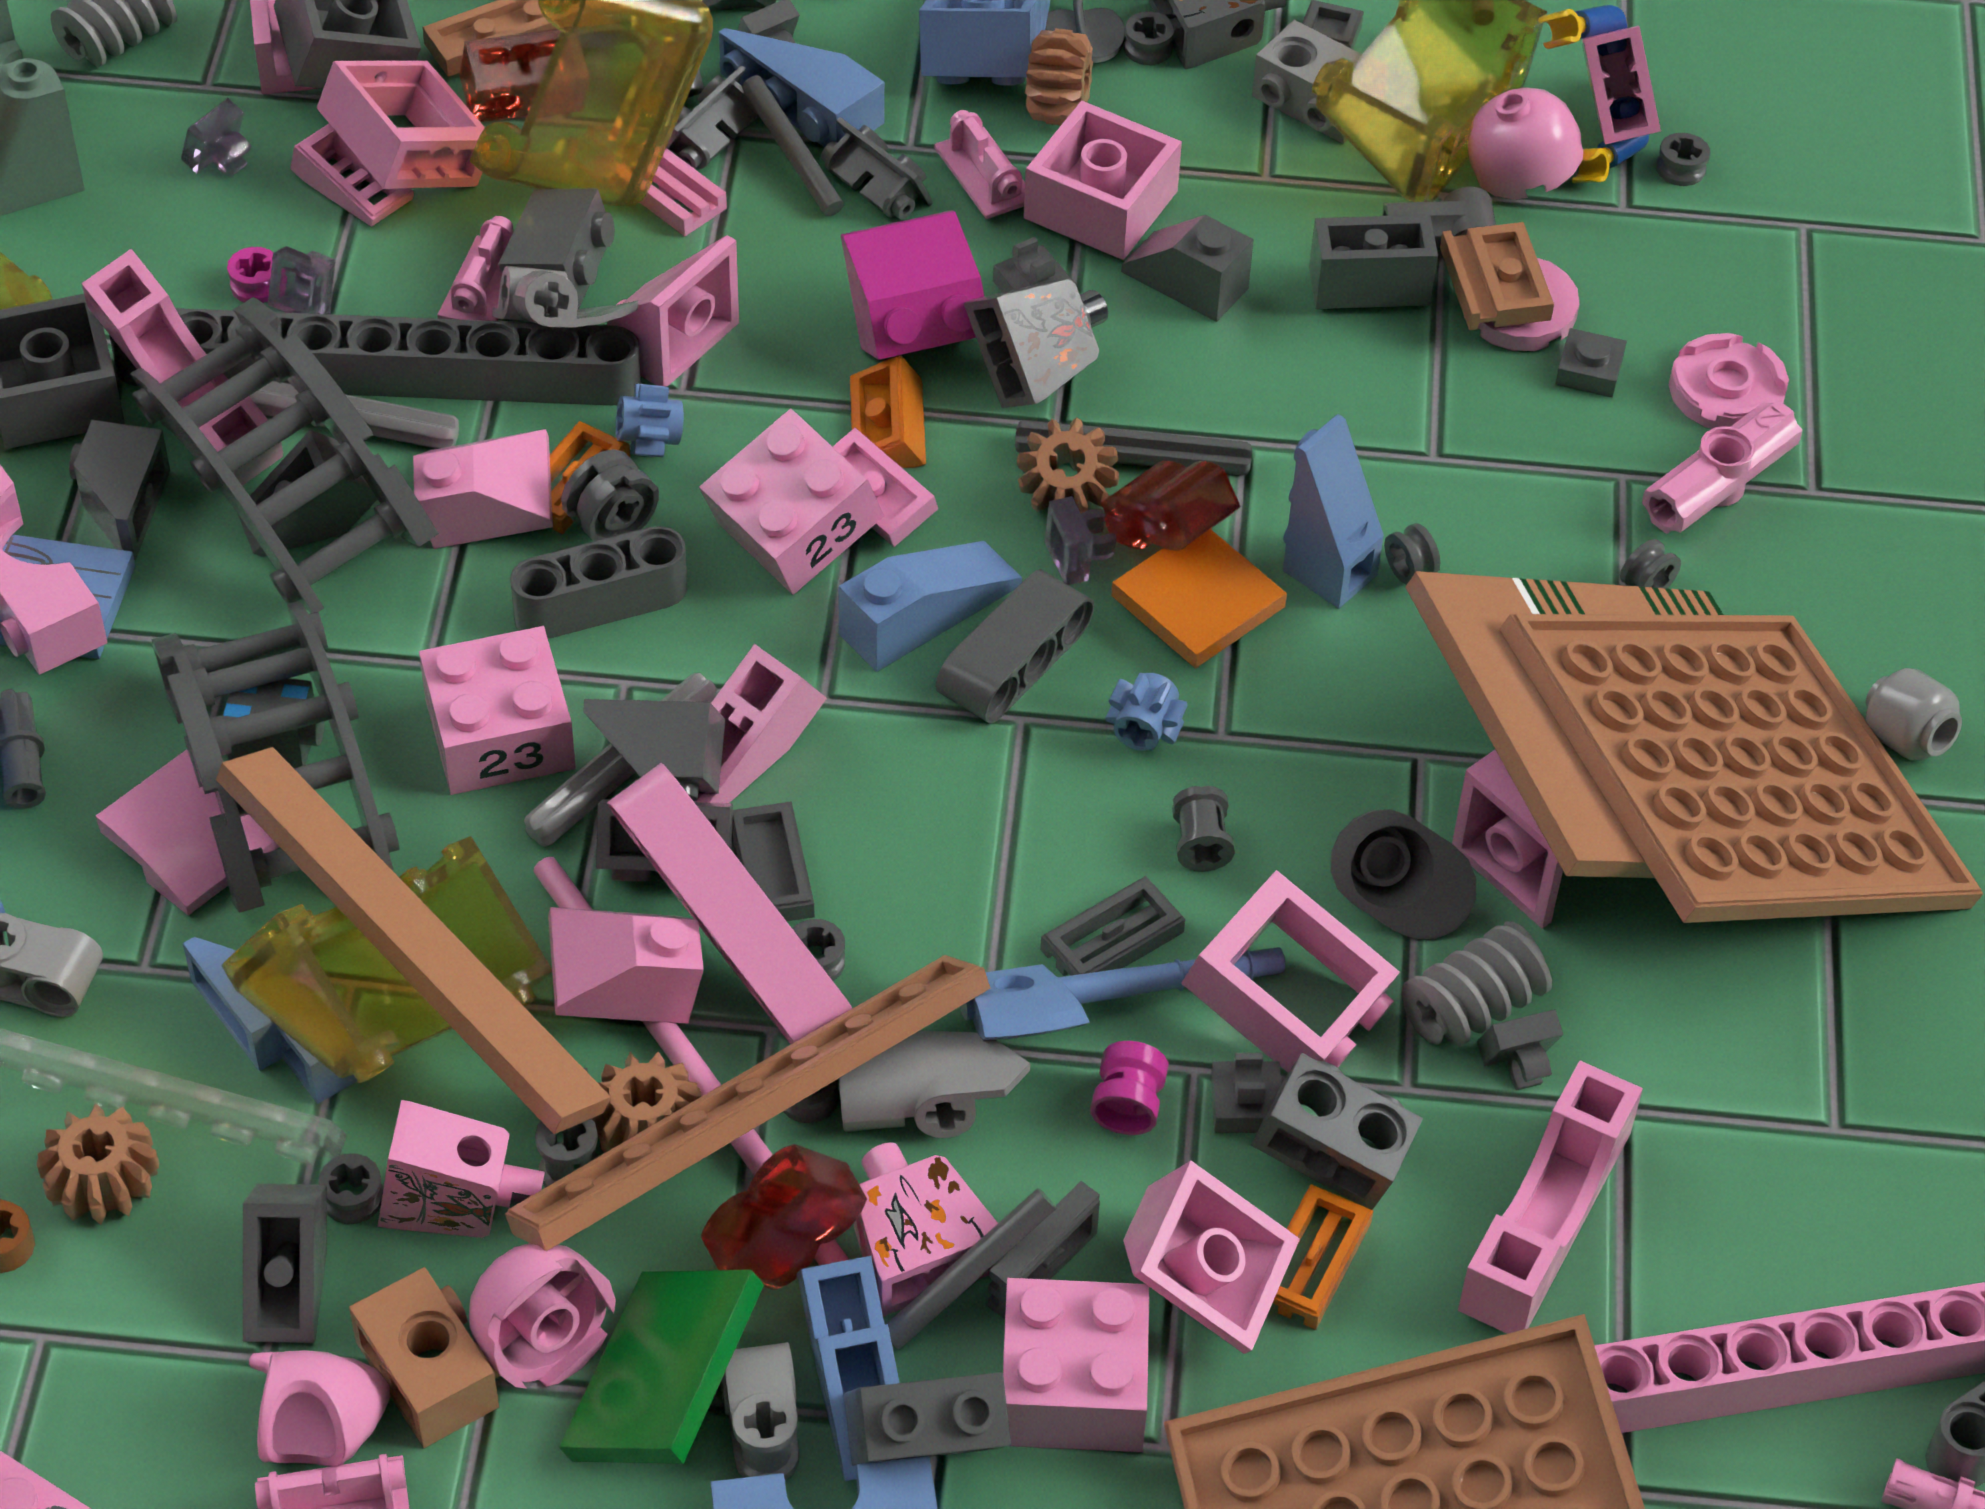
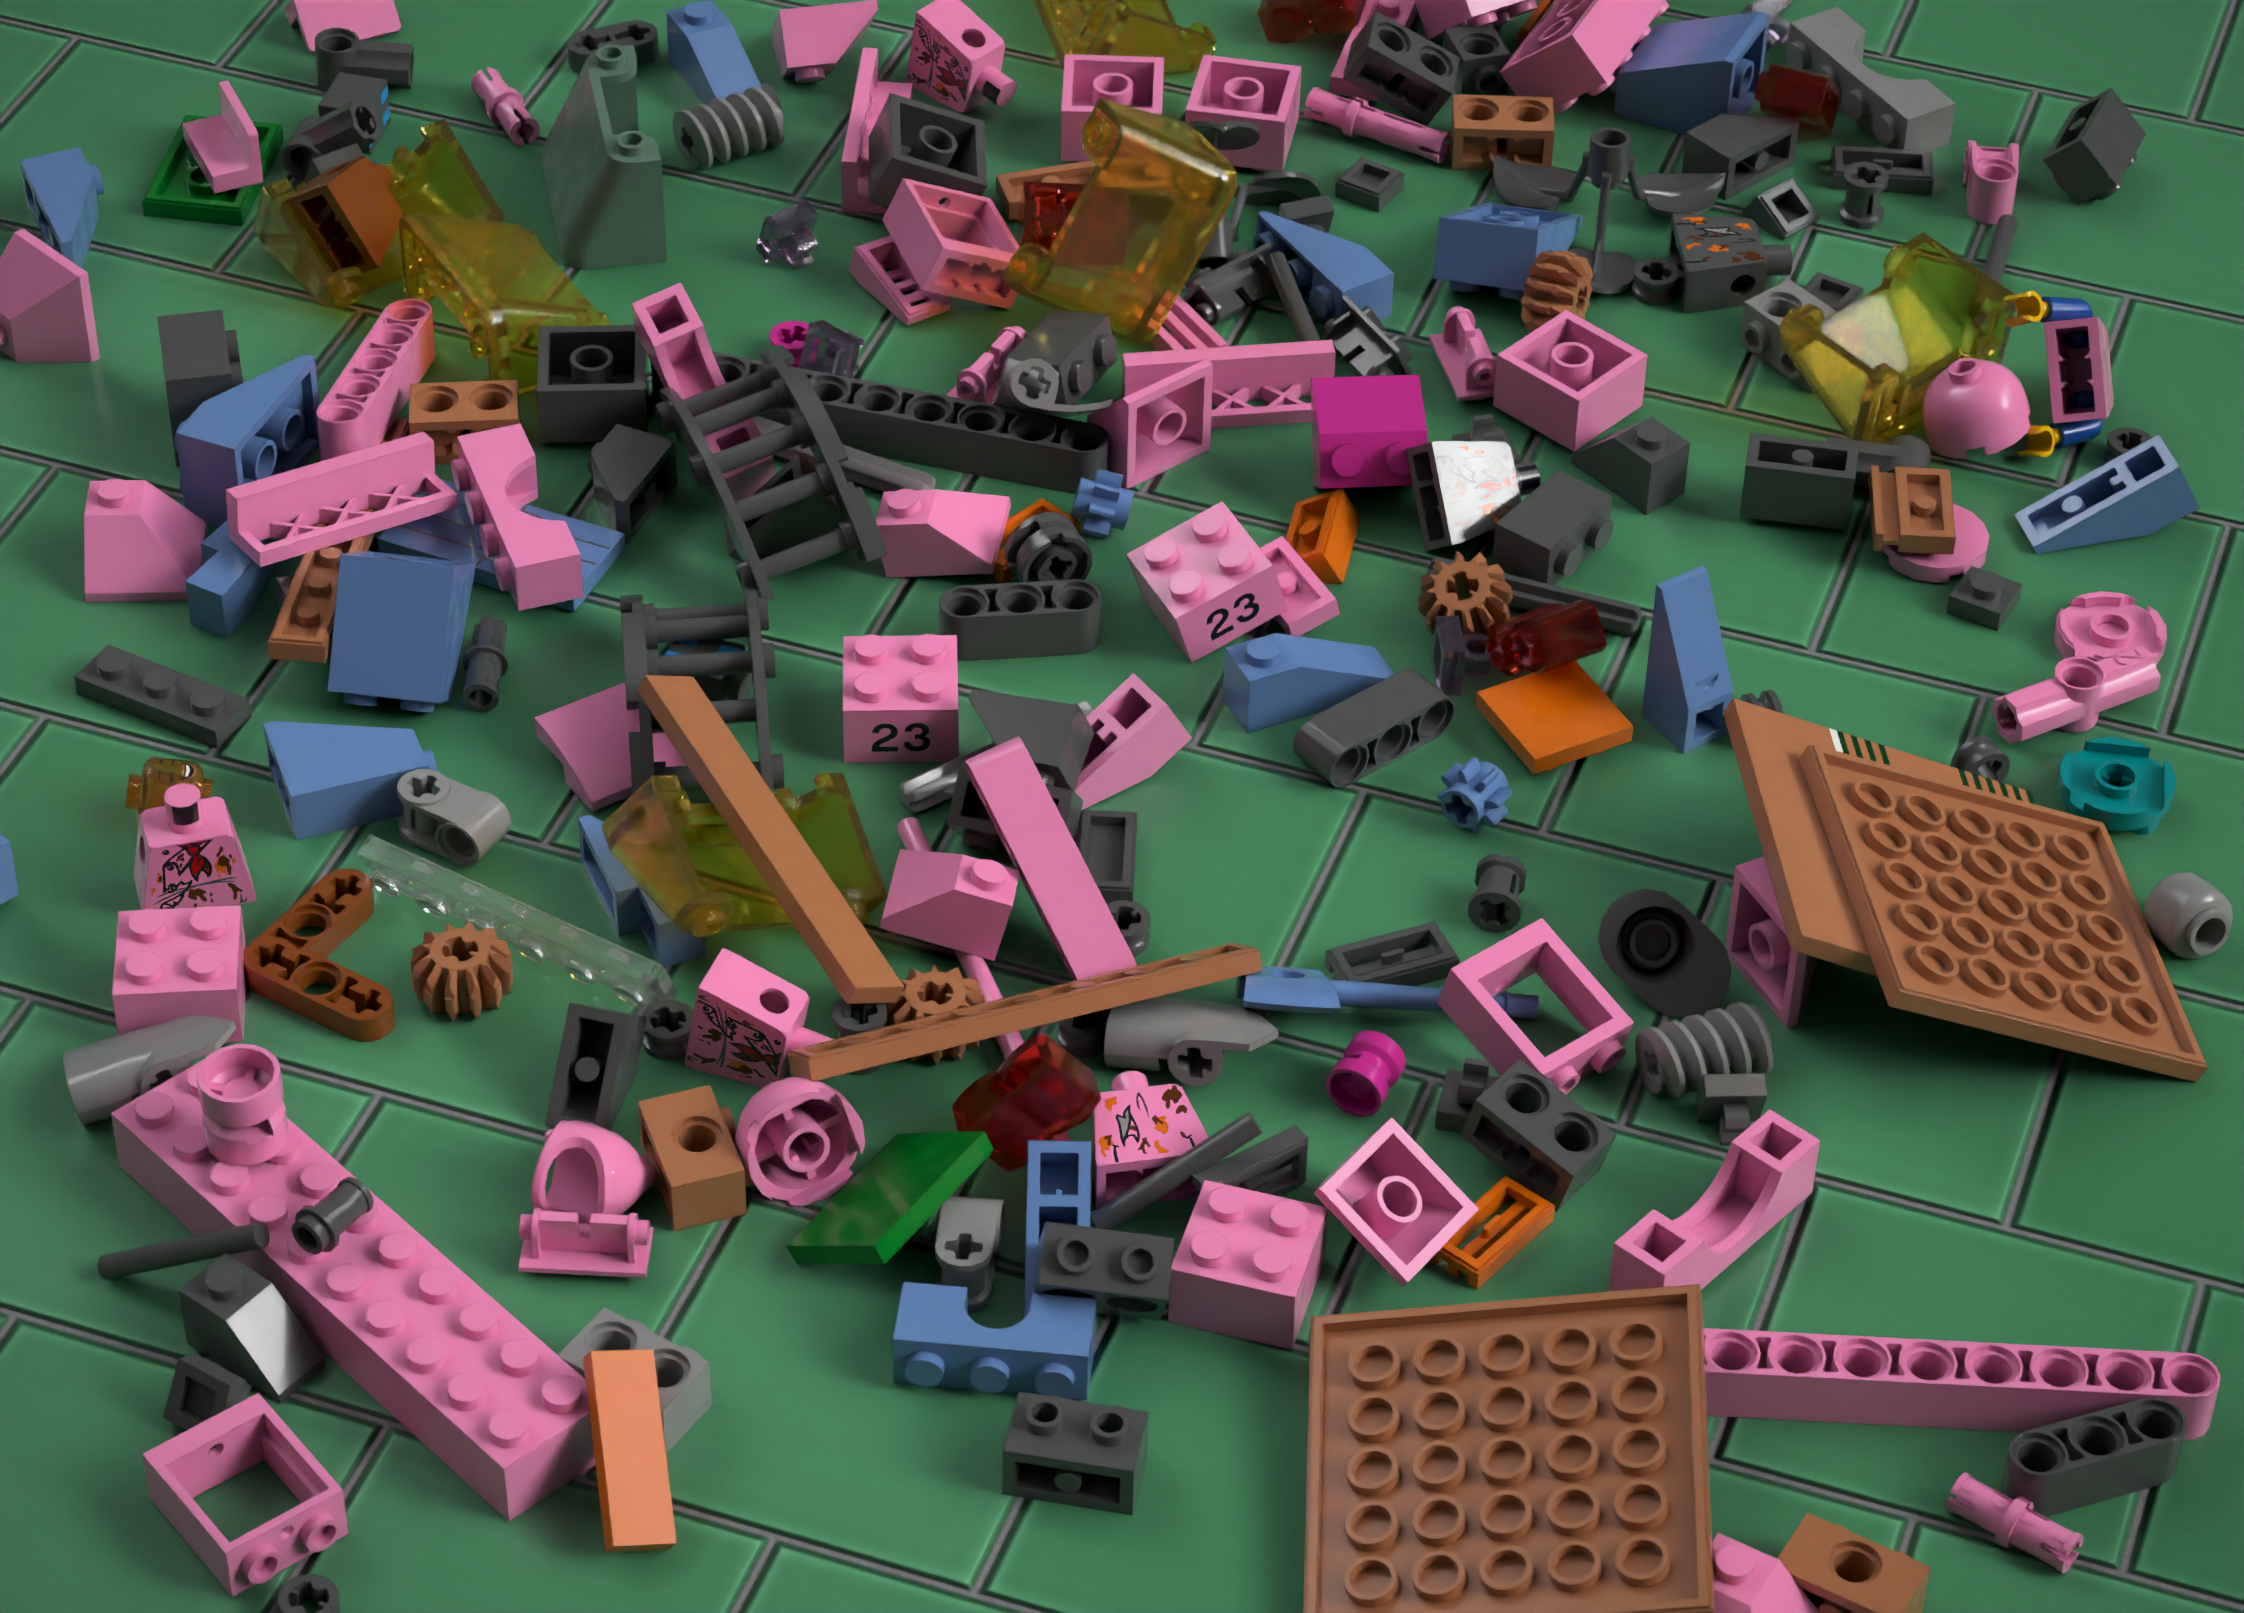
camera: 15 degrees right, 10 degrees down
none -> bright pink fence [1122,340,1336,429]
none -> dark grey brick [1492,470,1614,585]
none -> medium blue slope [2014,434,2200,554]
none -> teal plate [2056,737,2176,835]

